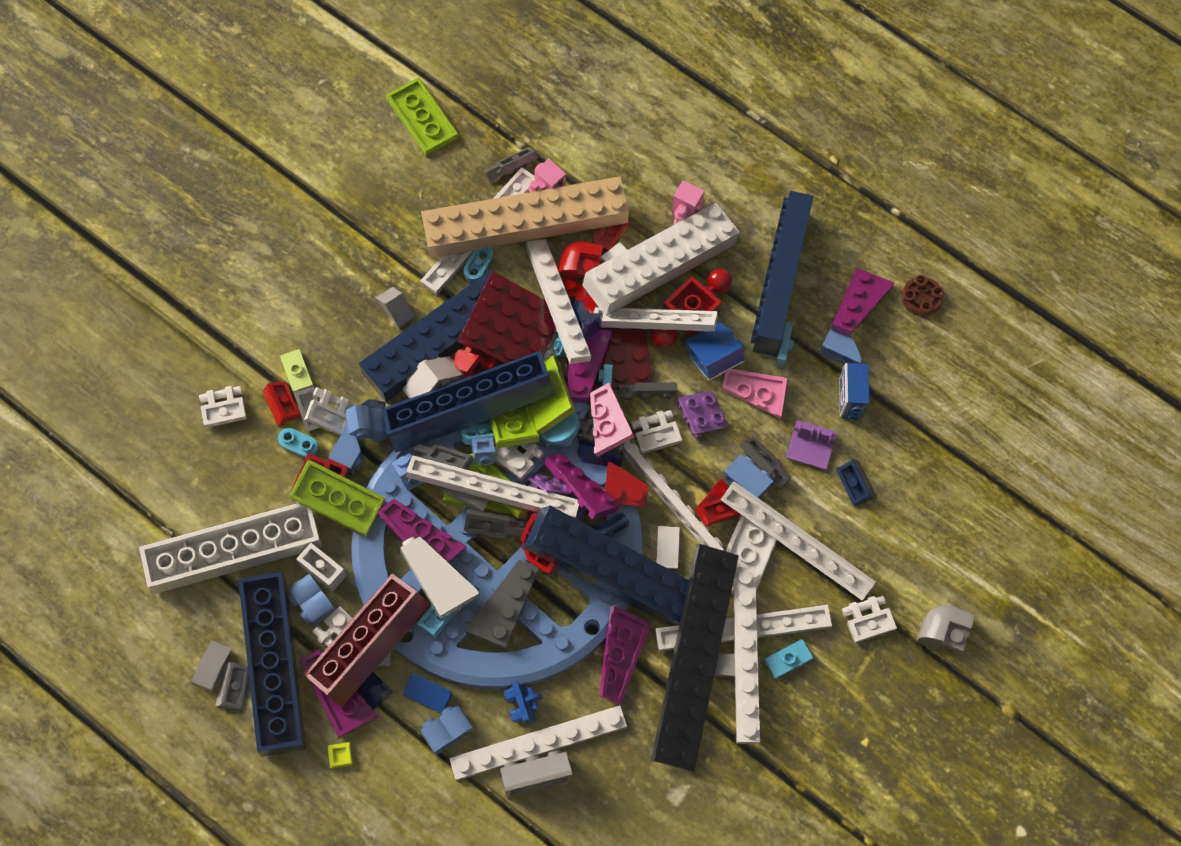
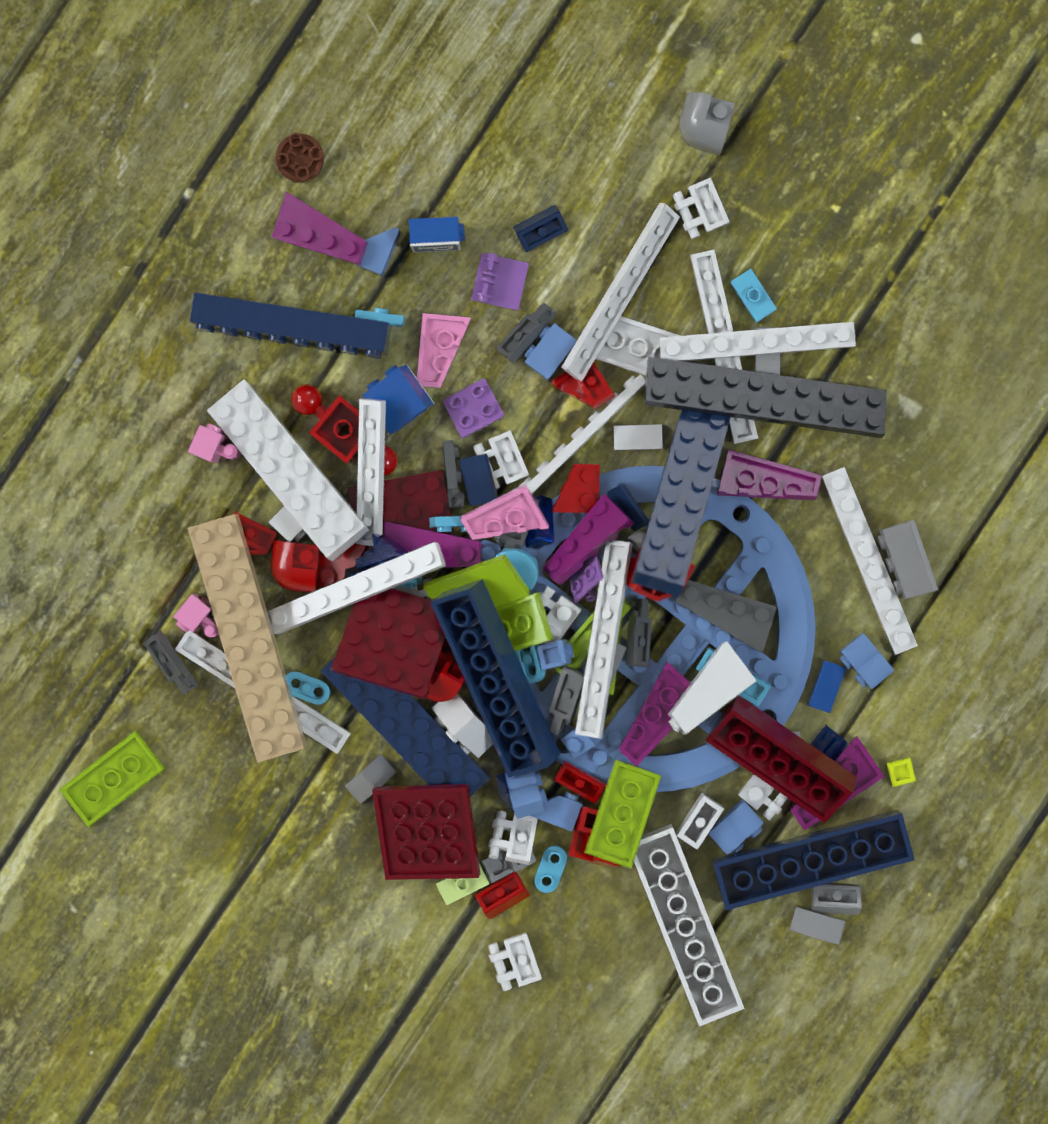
camera: 90 degrees left, 20 degrees up
blue hips [504,681,543,723] -> none
none -> dark red plate [372,784,481,880]
none -> dark blue slope [459,453,498,506]
none -> red slope [554,761,607,804]

